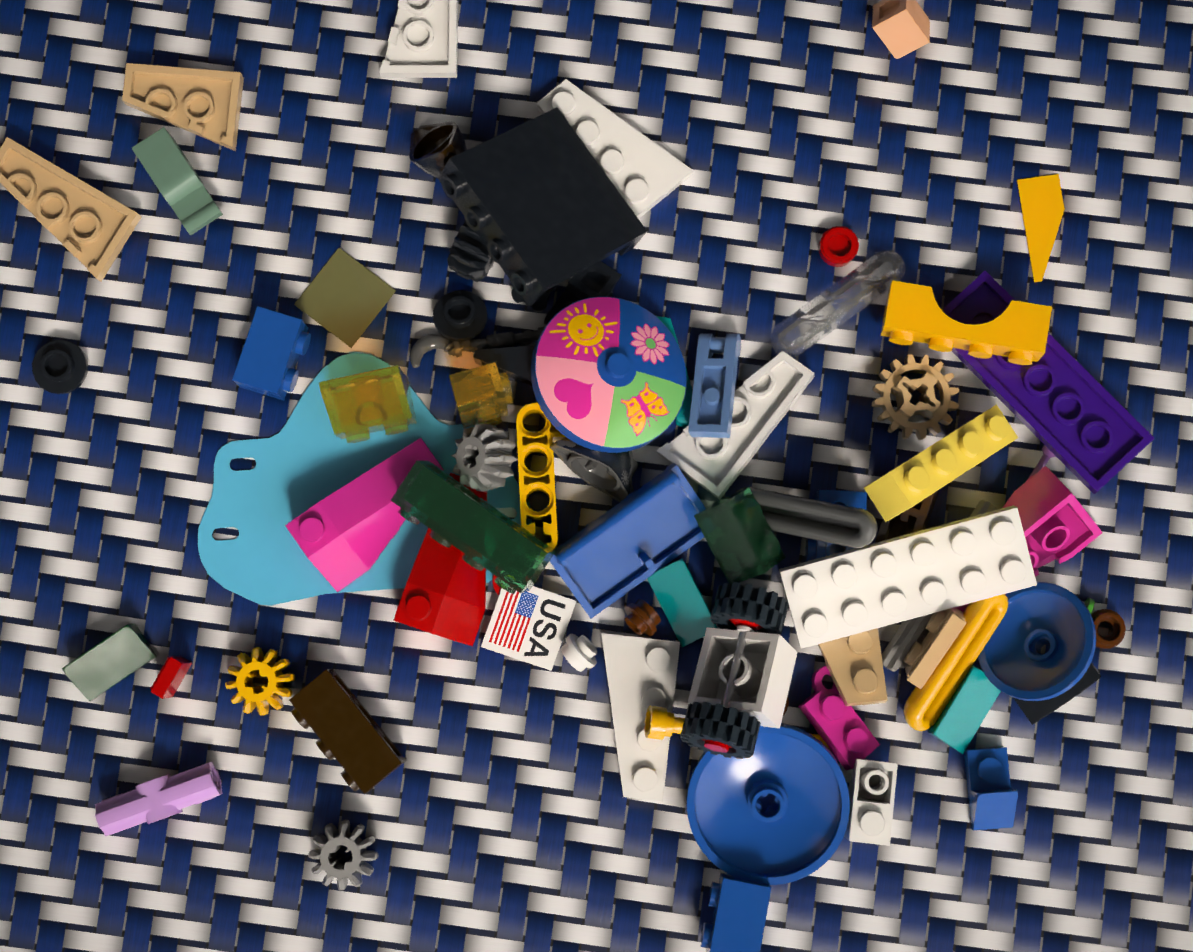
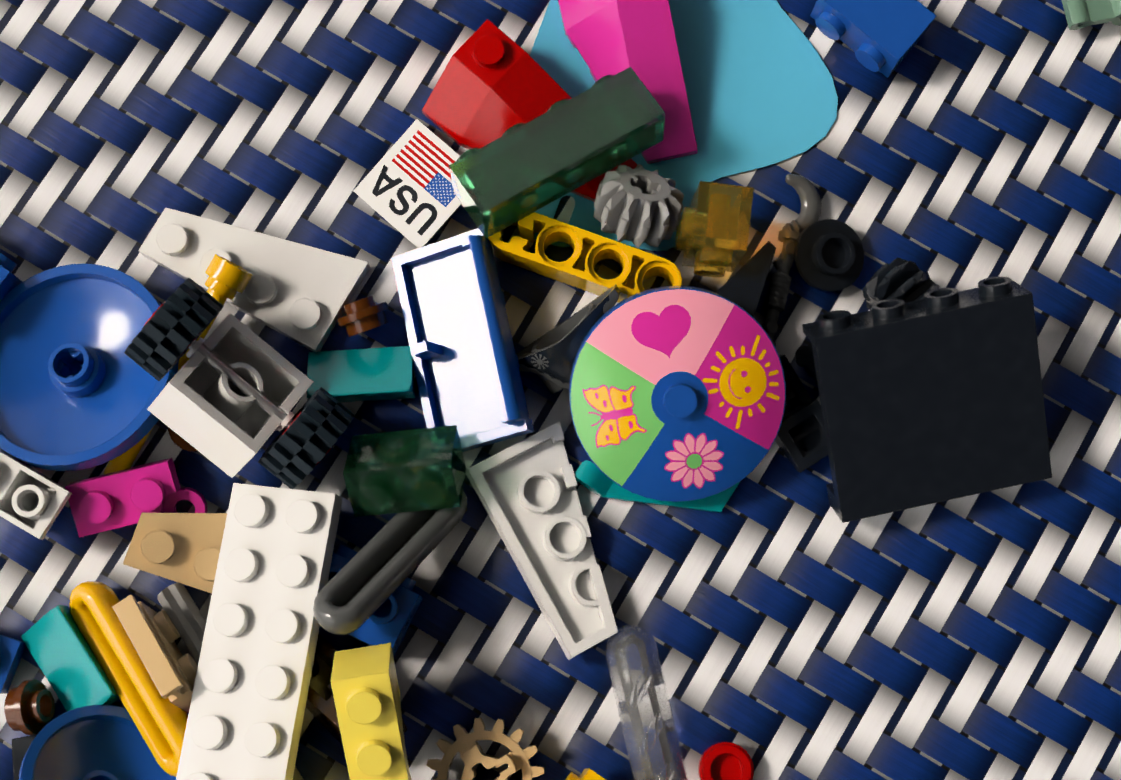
camera: 110 degrees right, 5 degrees down
olive sticker [294,248,396,348] -> none
clear yellow slope [319,365,417,443] -> none
dark brown hat [409,122,467,179] -> none
white wing [536,79,694,219] -> none
white plate [561,634,597,672] -> none
medium blue plate [688,333,741,438] -> none
none -> plate [4,679,55,735]

